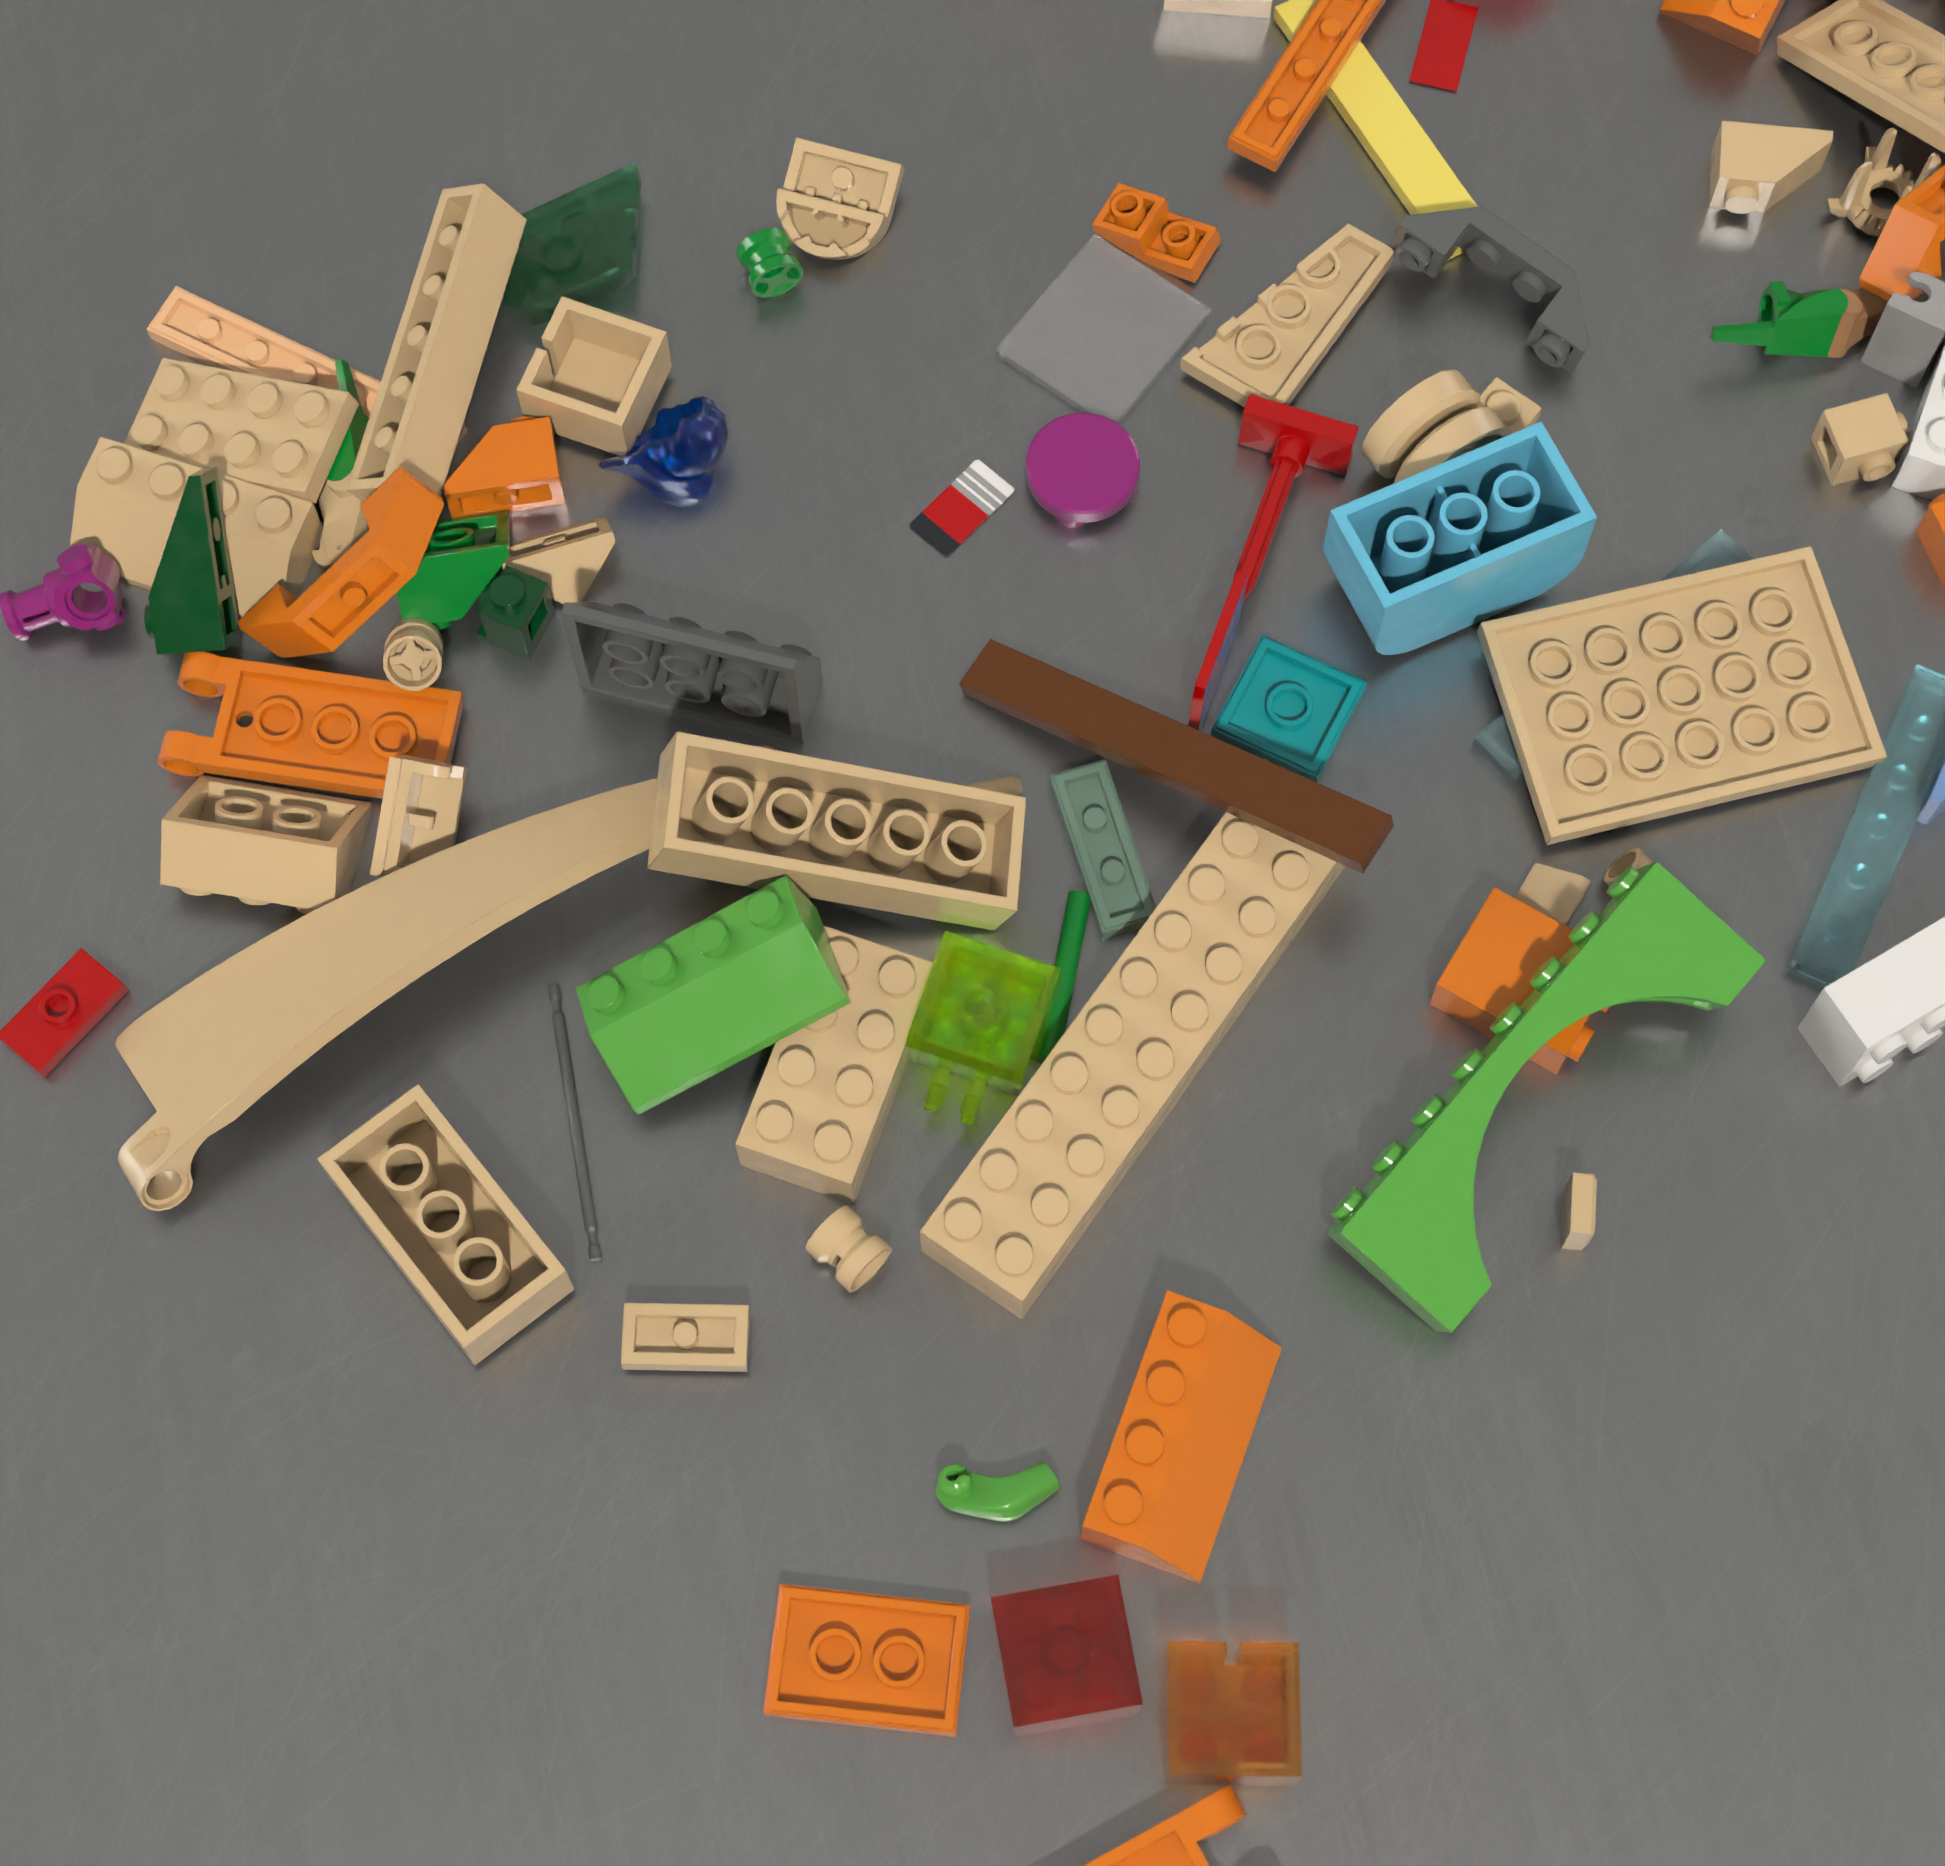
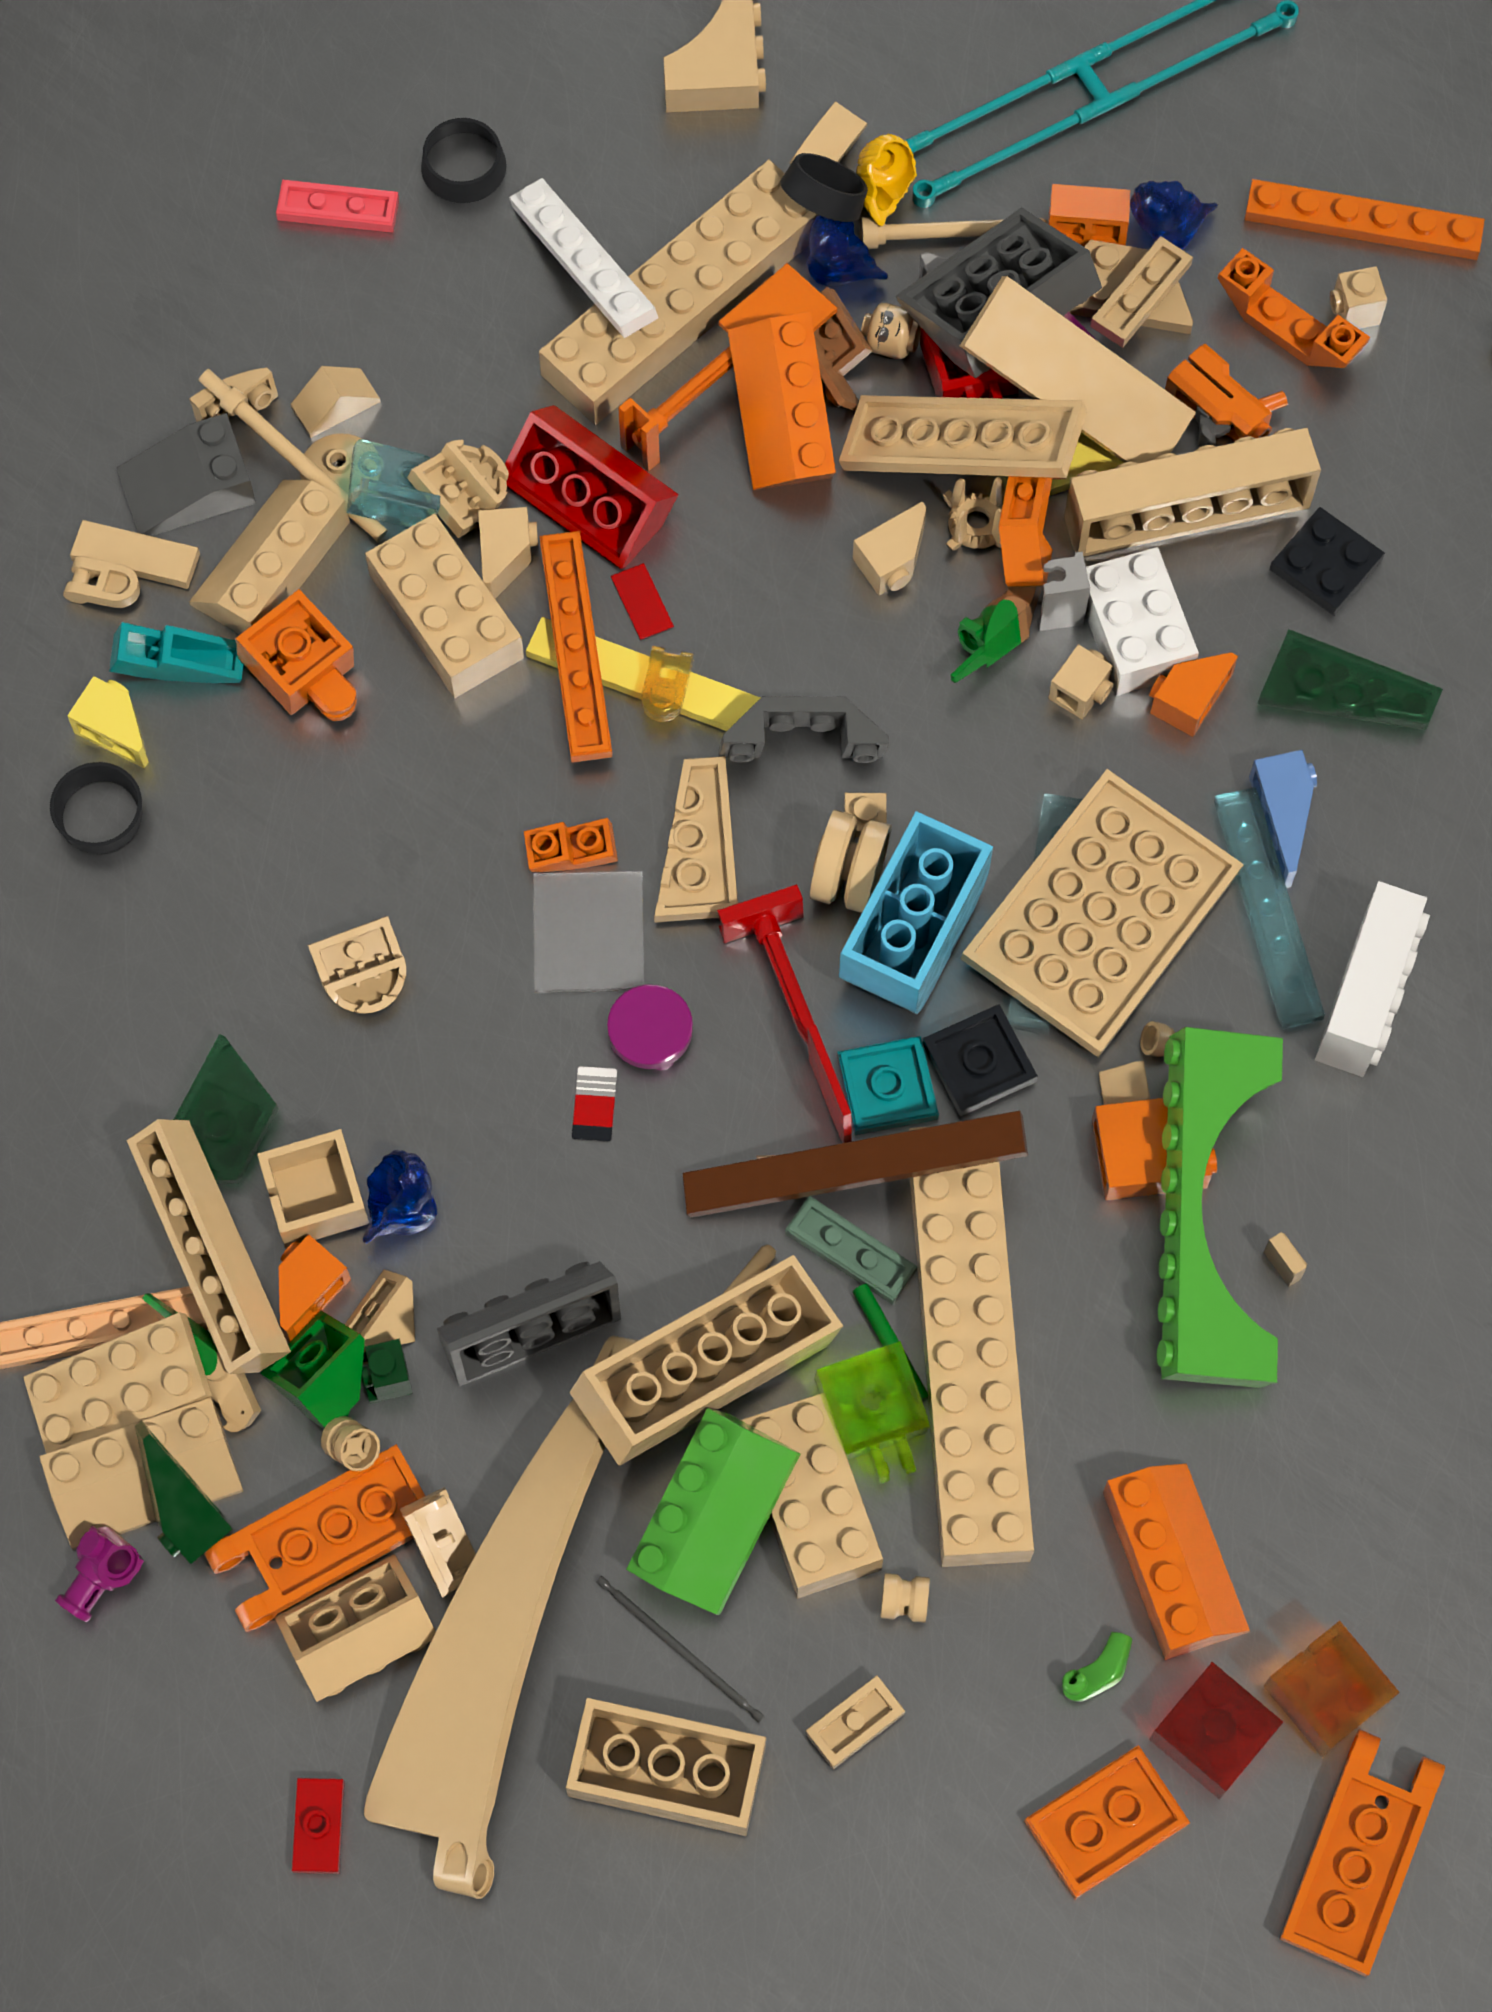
camera: 40 degrees left, 0 degrees up
orange slope [238,466,444,658] -> none
green wheel [736,228,804,298] -> none
none -> clear yellow plate [642,646,694,722]
none -> black plate [922,1004,1038,1117]

